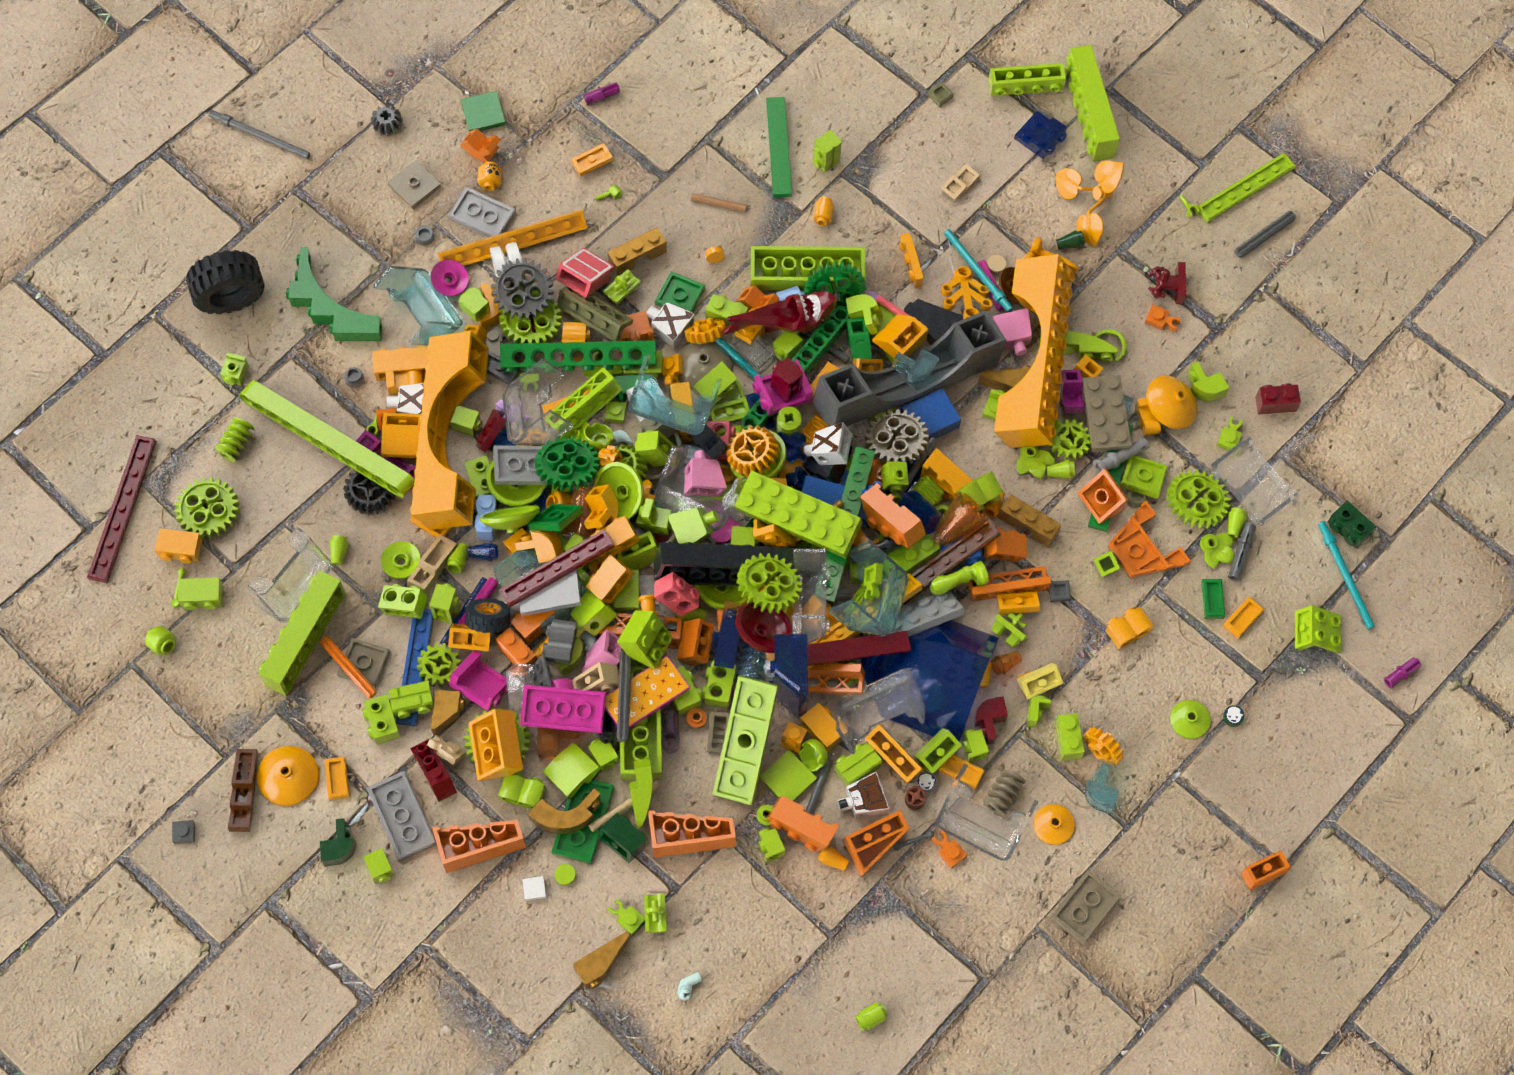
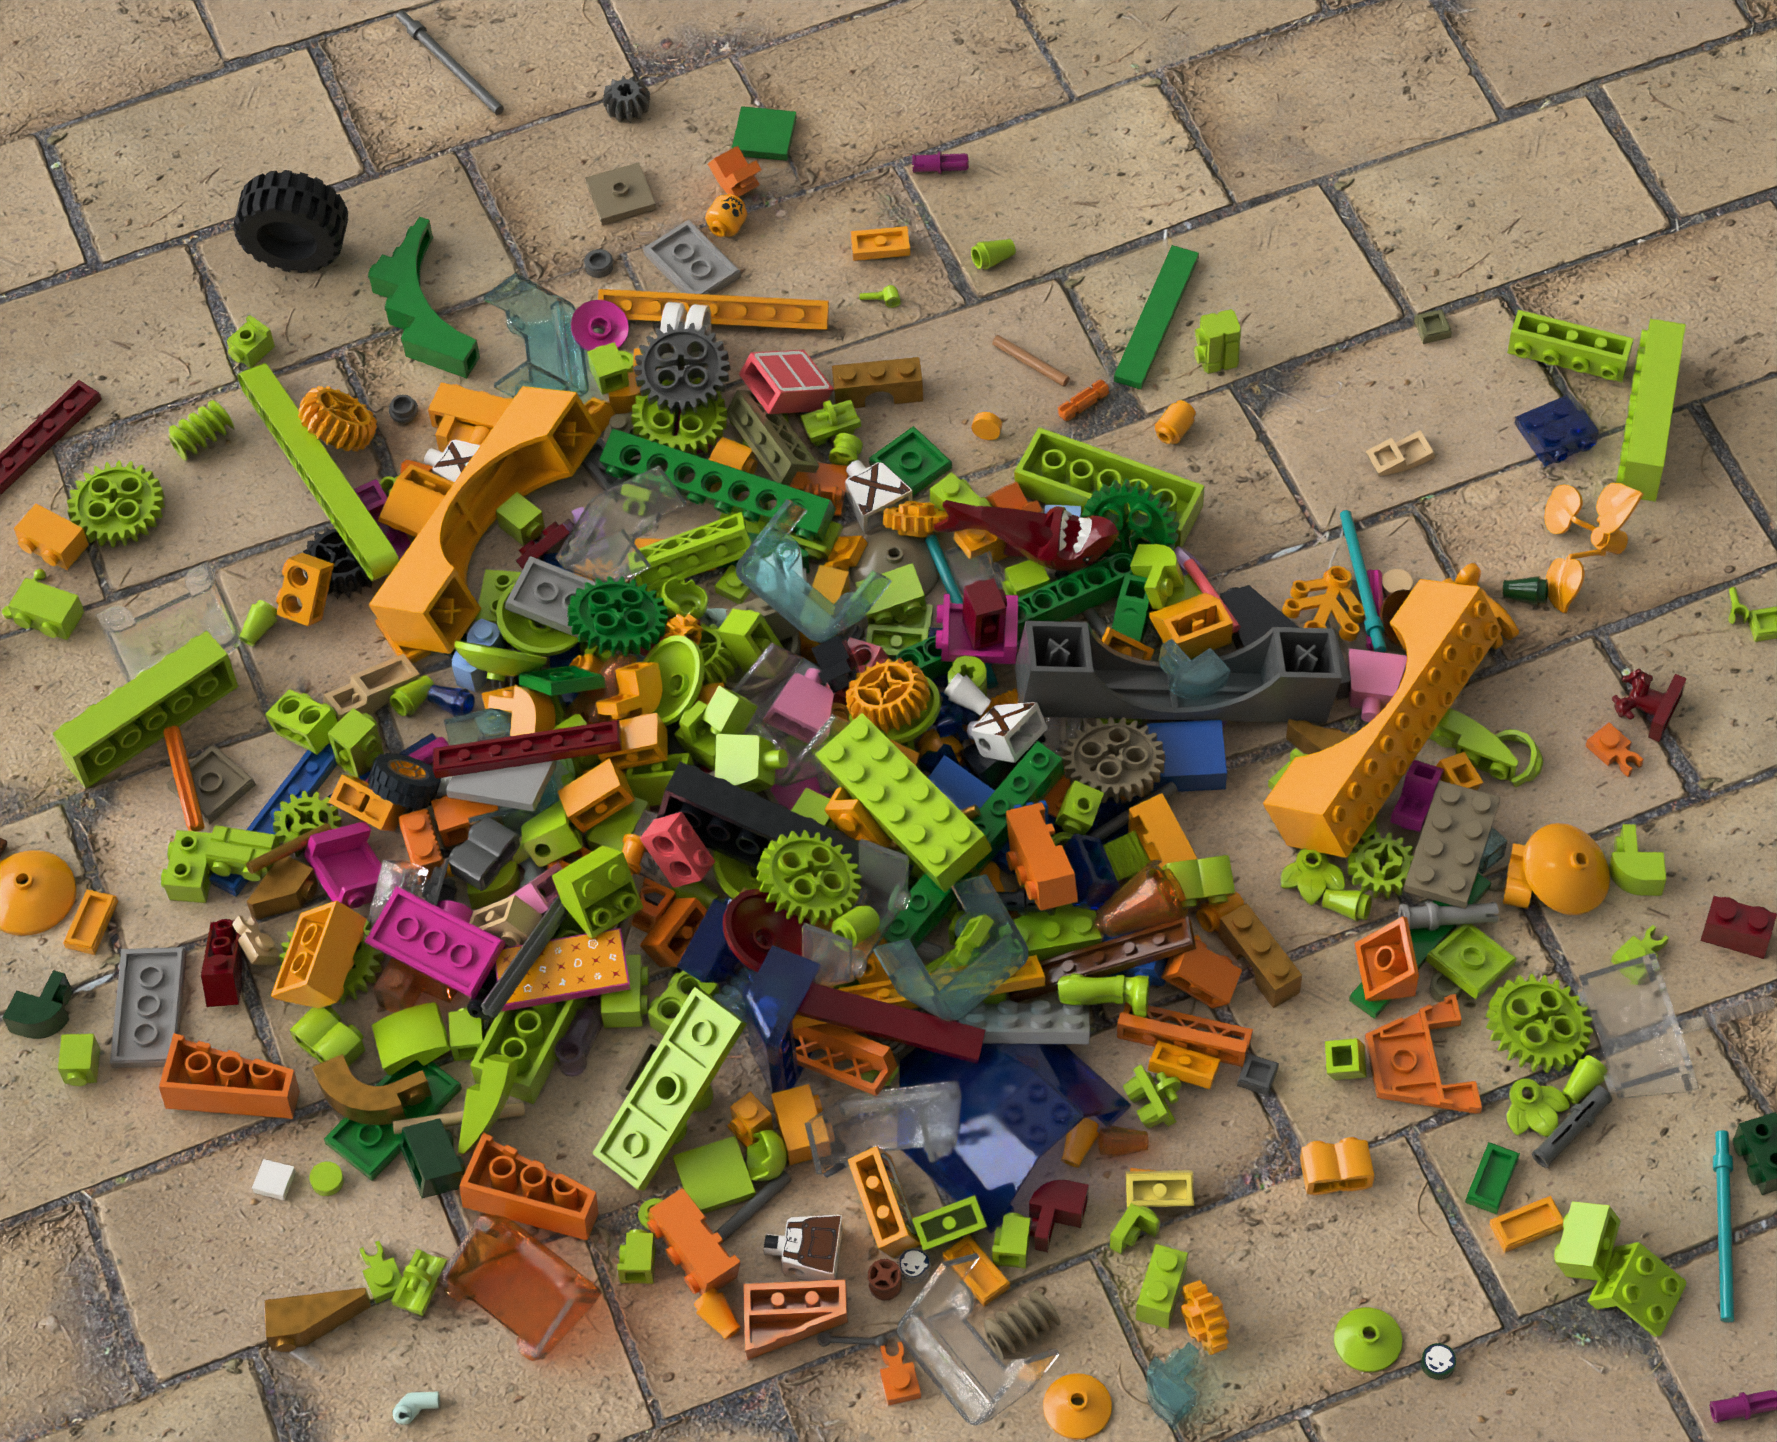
camera: 30 degrees right, 10 degrees down
lime dish [381,541,421,579] -> none
orange plate [687,708,707,728] -> none
lime brick [834,742,883,787] -> none
light orange plate [899,233,924,288] -> none
none -> pearl gold bar [246,823,332,874]
none -> light orange brick [276,553,334,626]
none -> light orange gear [298,386,377,452]
none -> clear orange windscreen [437,1213,602,1361]
none -> lime brick [701,685,758,735]
none -> lime wheel [829,433,863,466]
none -> lime brick [832,906,880,948]
none -> white cone [943,673,991,716]
none -> lime cone [971,239,1016,270]
none -> orange axle [1058,379,1109,421]
none -> brick [1554,1201,1621,1281]

